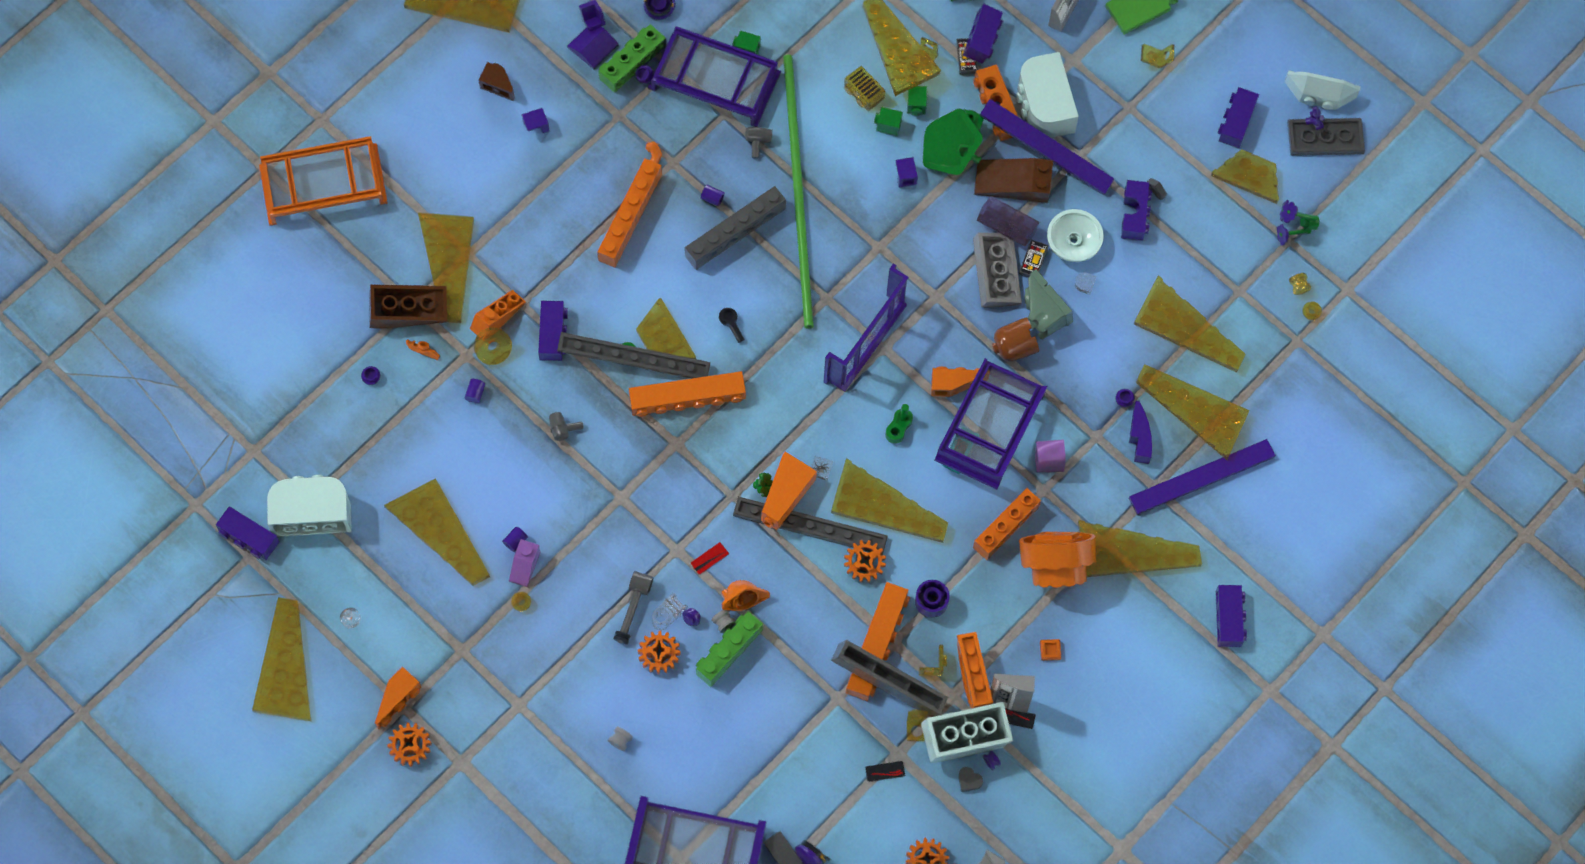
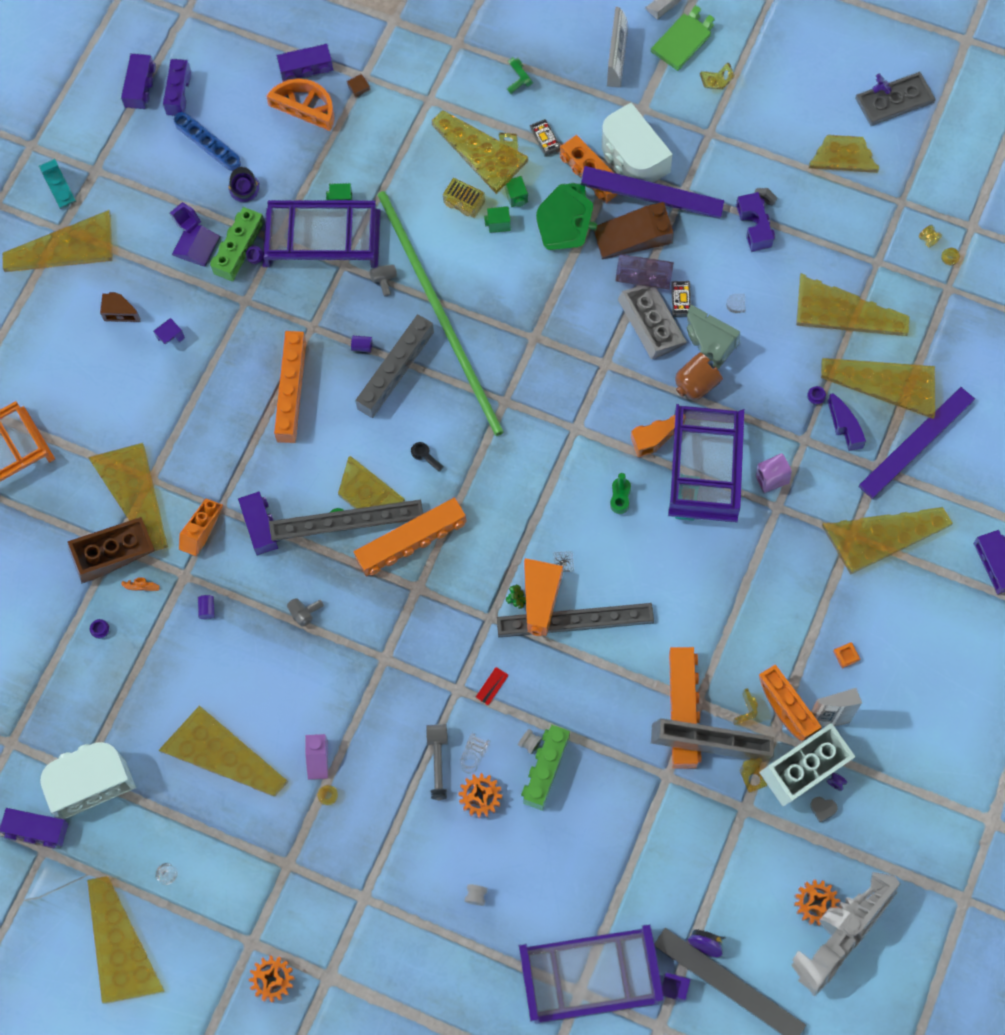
camera: 15 degrees left, 0 degrees up
orange slope [375,666,421,729] -> none
clear yellow tile [474,327,512,365] -> none
dark purple piece [502,527,528,552] -> none
orange arm [646,141,662,164] -> none
dark purple plate [682,608,701,626] -> none
orange hat [721,580,770,611] -> none
dark purple piece [823,263,909,392] -> none
clear yellow wing [831,458,948,543] -> none
orange gear [844,540,886,583] -> none
black sticker [865,761,905,782] -> none
dark purple panel [895,157,918,188] -> none
dark purple piece [915,580,950,618] -> none
dark purple brick [963,3,1003,64] -> none
orange brick [973,488,1041,560] -> none
black sticker [1005,708,1036,729] -> none
orange piece [1019,532,1096,588] -> none
light aqua dish [1047,209,1103,262] -> none
dark purple brick [1217,87,1259,148] -> none
plant [1276,200,1320,246] -> none
light aqua wedge [1285,71,1361,110] -> none

